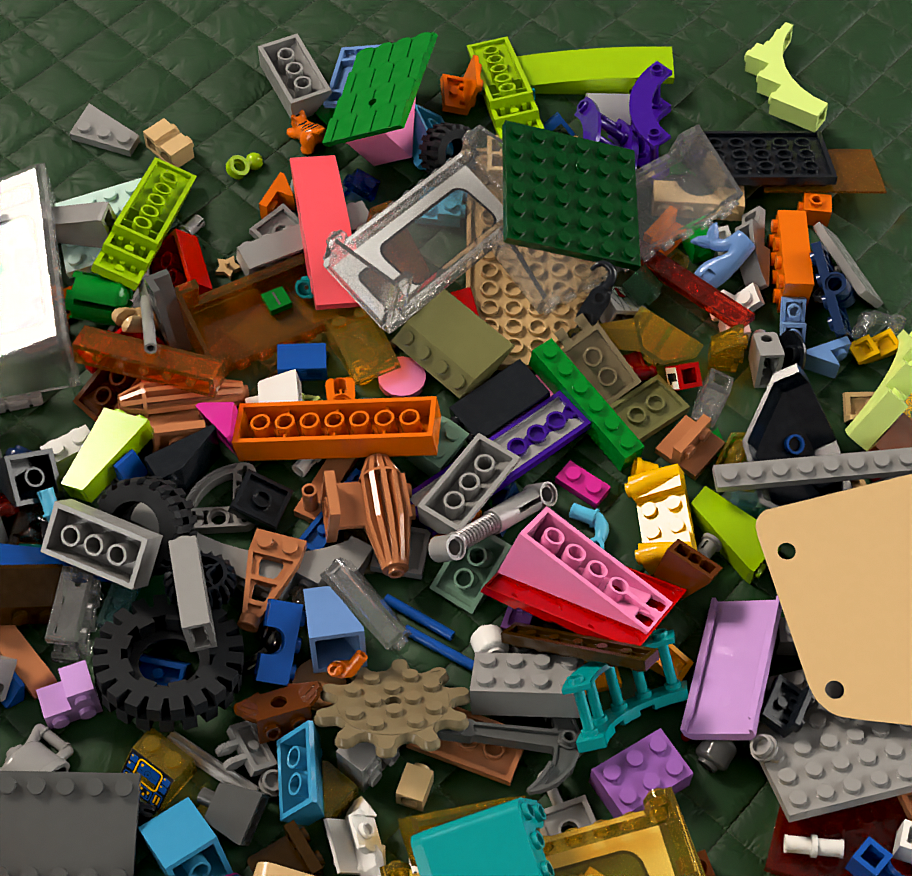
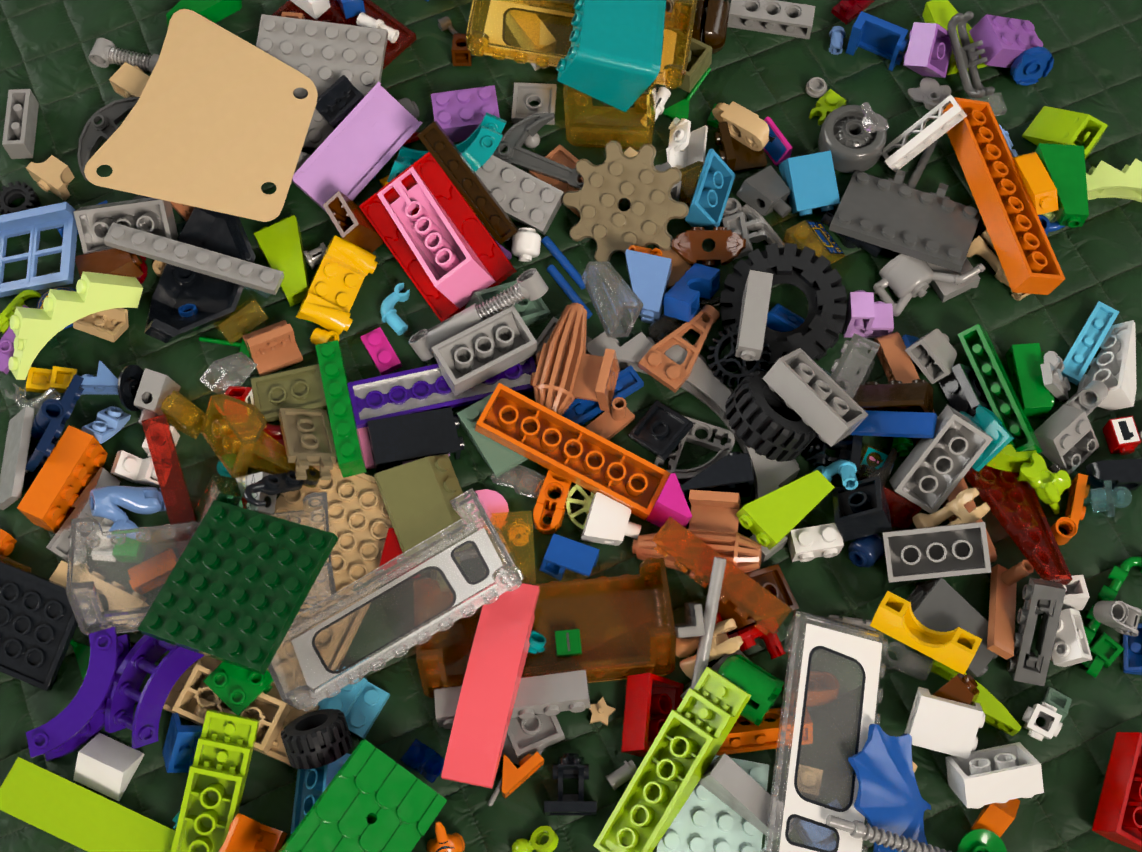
camera: 155 degrees left, 10 degrees up
blue slope [114,449,148,481] -> none
light grey plate [750,734,778,762] -> none
none -> black tile [544,753,597,816]

